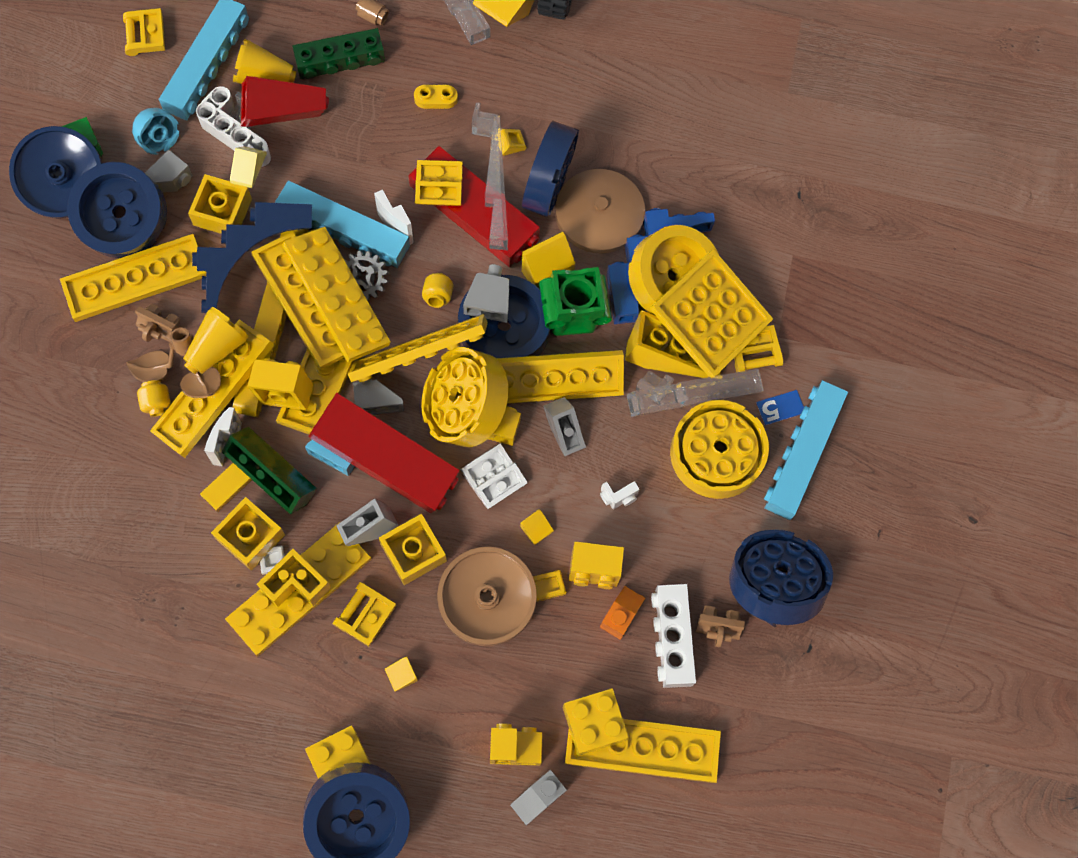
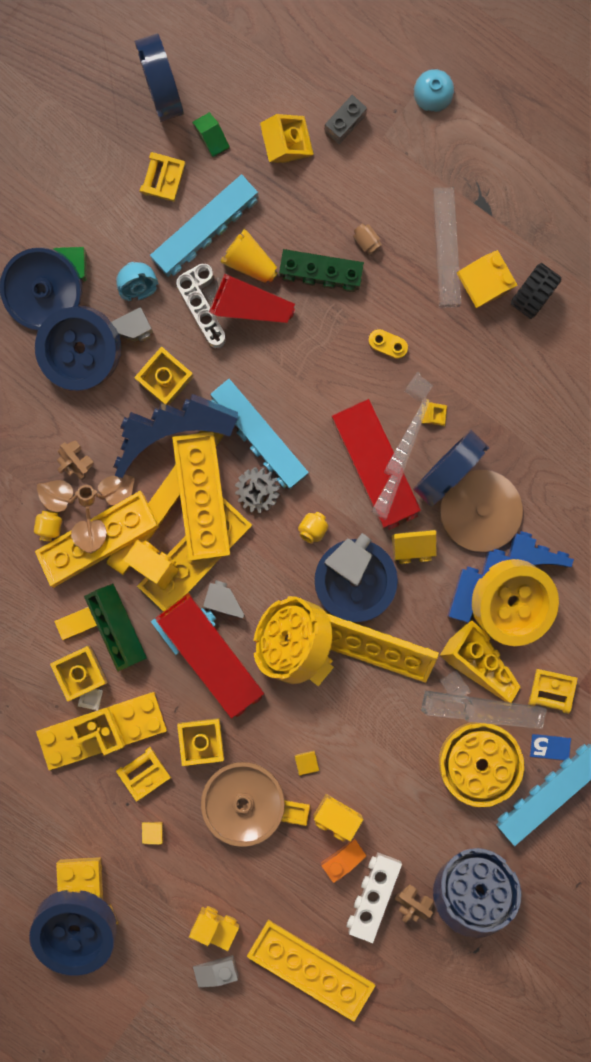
camera: 25 degrees right, 15 degrees up
yellow plate [60,234,206,322] -> none
yellow cone [183,307,249,374] -> none
white slope [204,407,242,466] -> none
light yellow slope [230,146,267,188] -> none
yellow plate [283,227,391,363] -> none
light grey slope [336,499,398,546] -> none
yellow plate [348,314,488,382] -> none
white slope [374,190,413,245] -> none
yellow slope [415,160,463,206] -> none
white slope [460,443,528,509] -> none
green piece [539,267,612,336] -> none
light grey slope [543,397,586,456] -> none
yellow brick [563,688,628,756] -> none
white bracket [600,481,640,510] -> none
yellow plate [650,249,773,379] -> none

